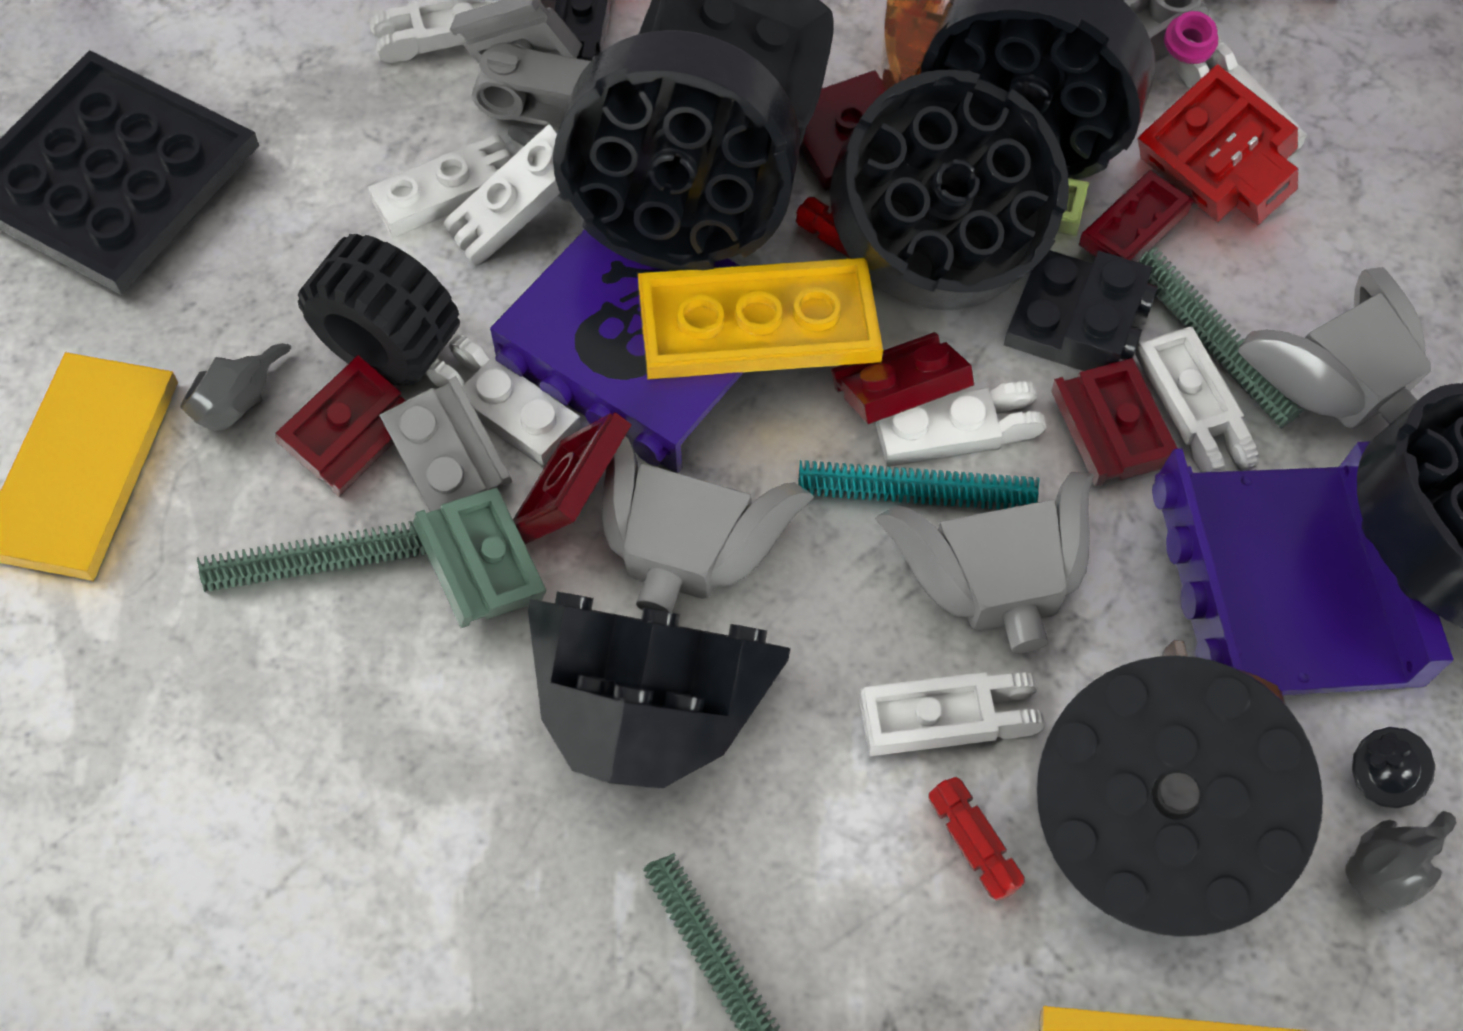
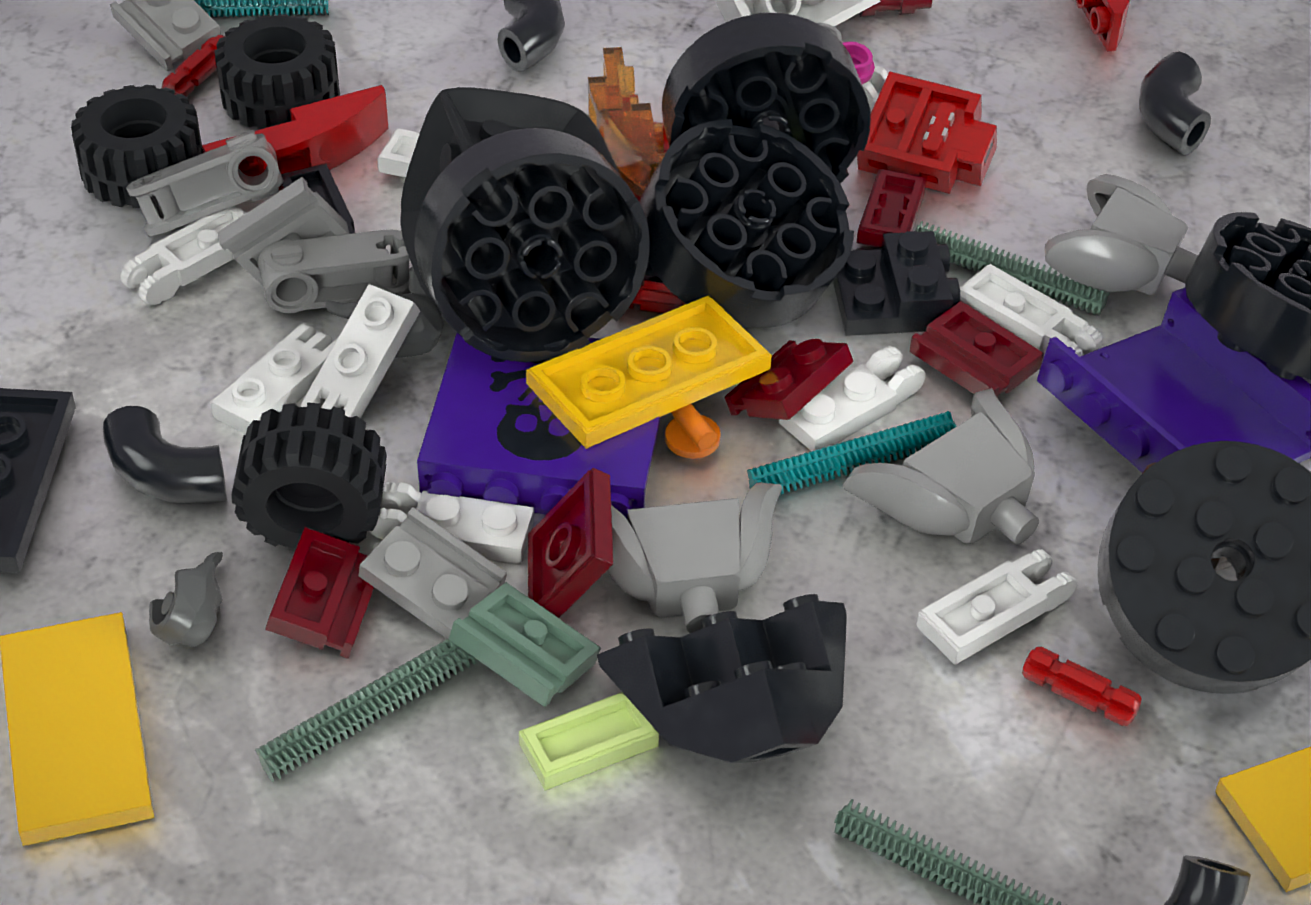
camera: 30 degrees left, 15 degrees down
none -> black cylinder [103,406,227,504]
none -> yellowish green tile [519,692,659,790]
none -> orange plate [665,403,721,459]

